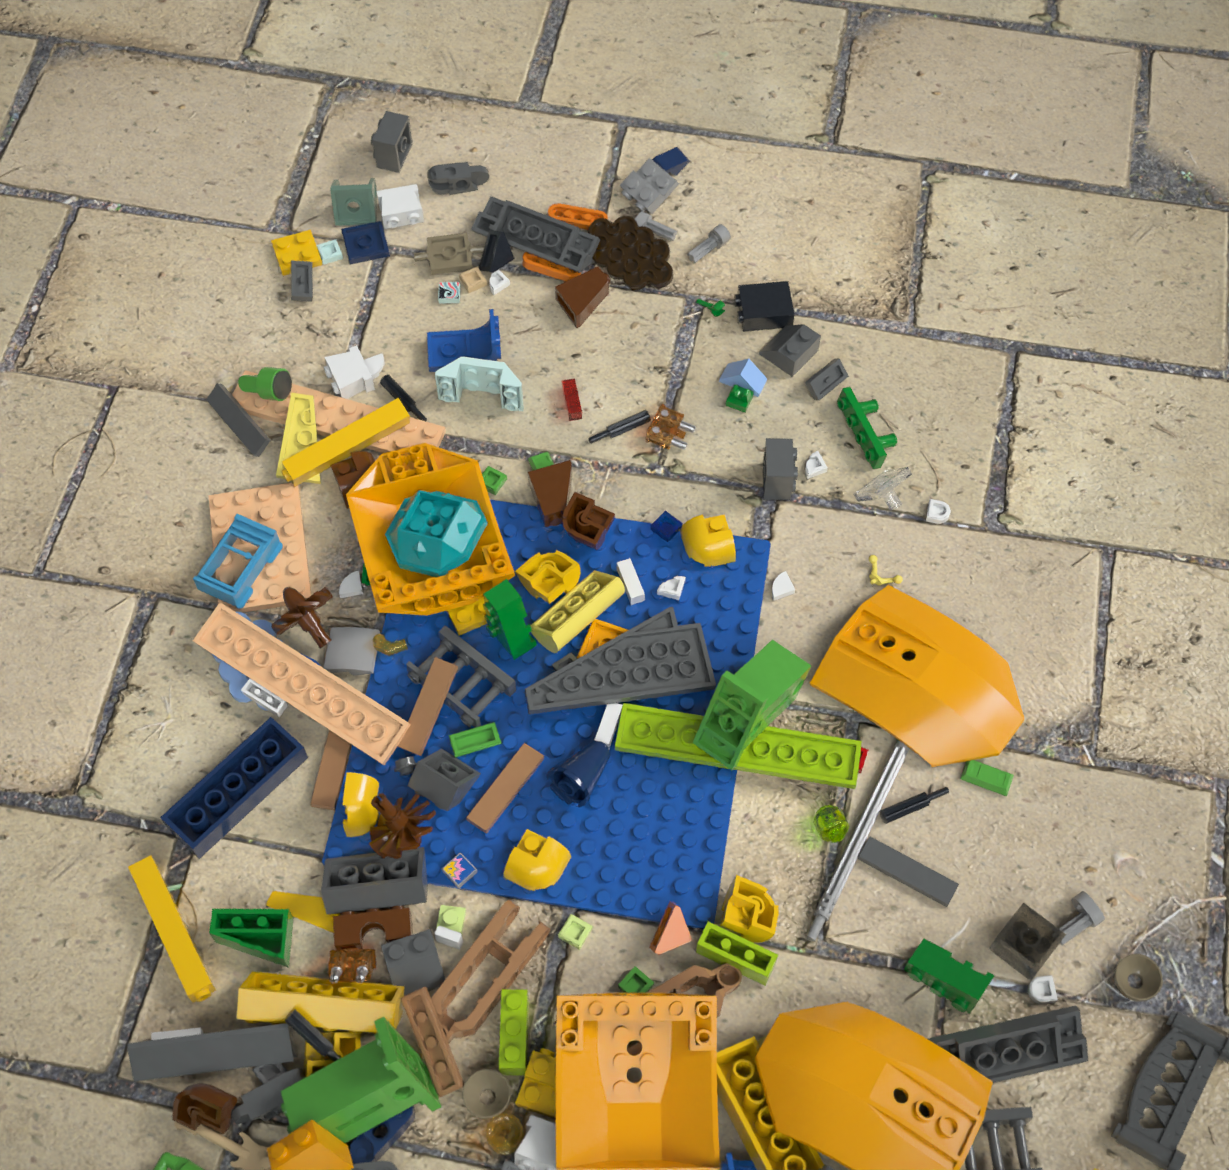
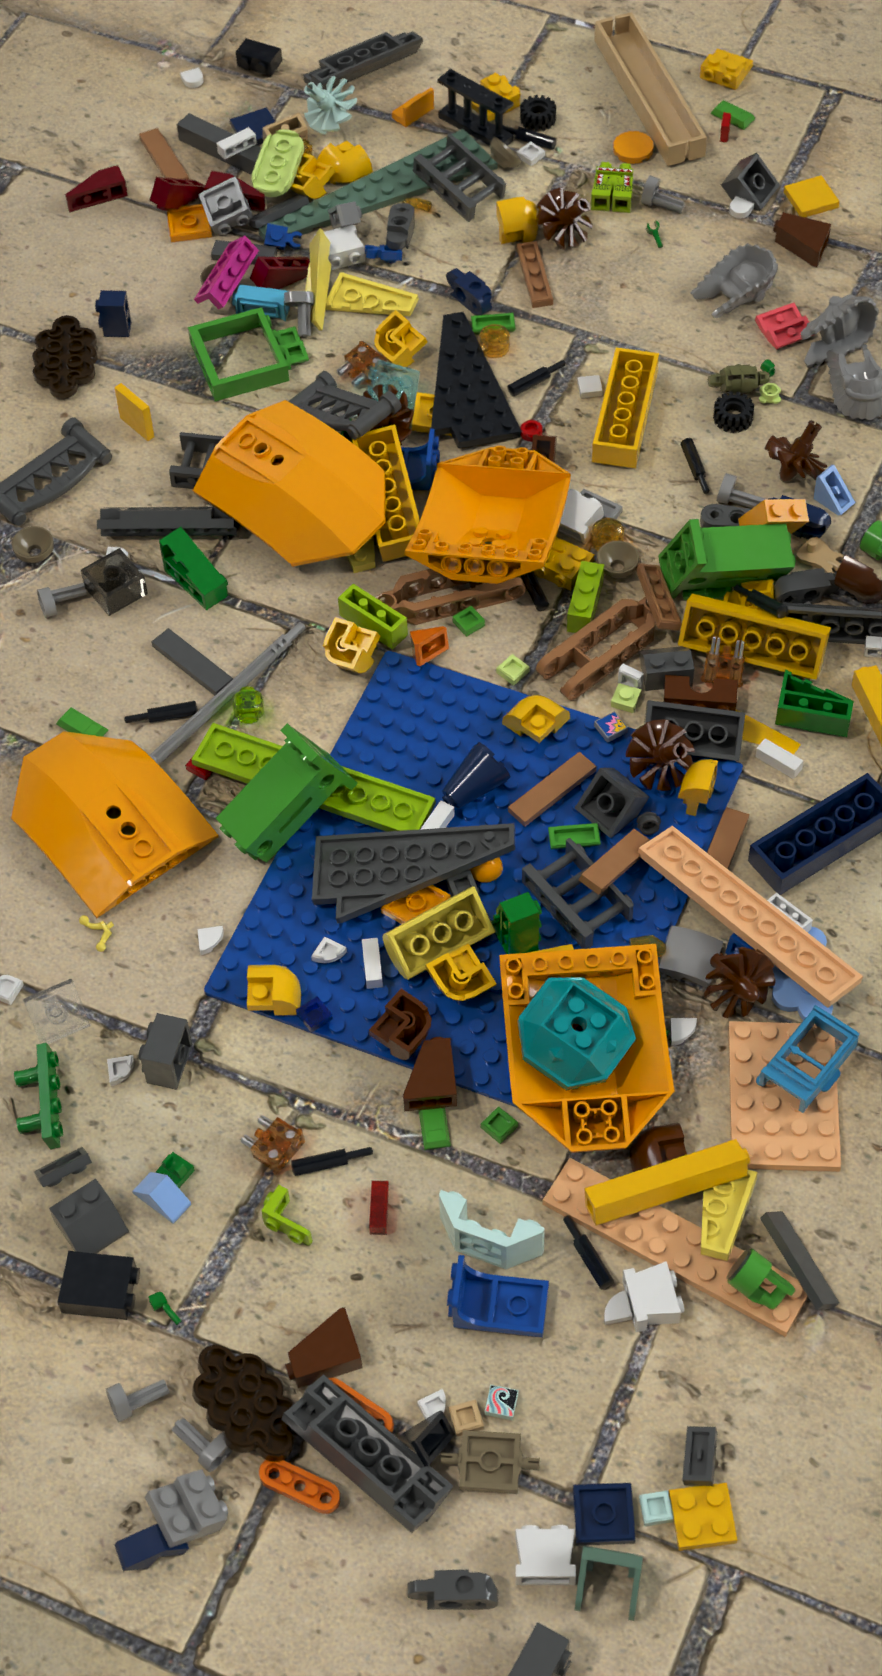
camera: 165 degrees left, 5 degrees down
none -> lime bracket [261,1185,313,1246]
none -> white piece [755,738,803,779]

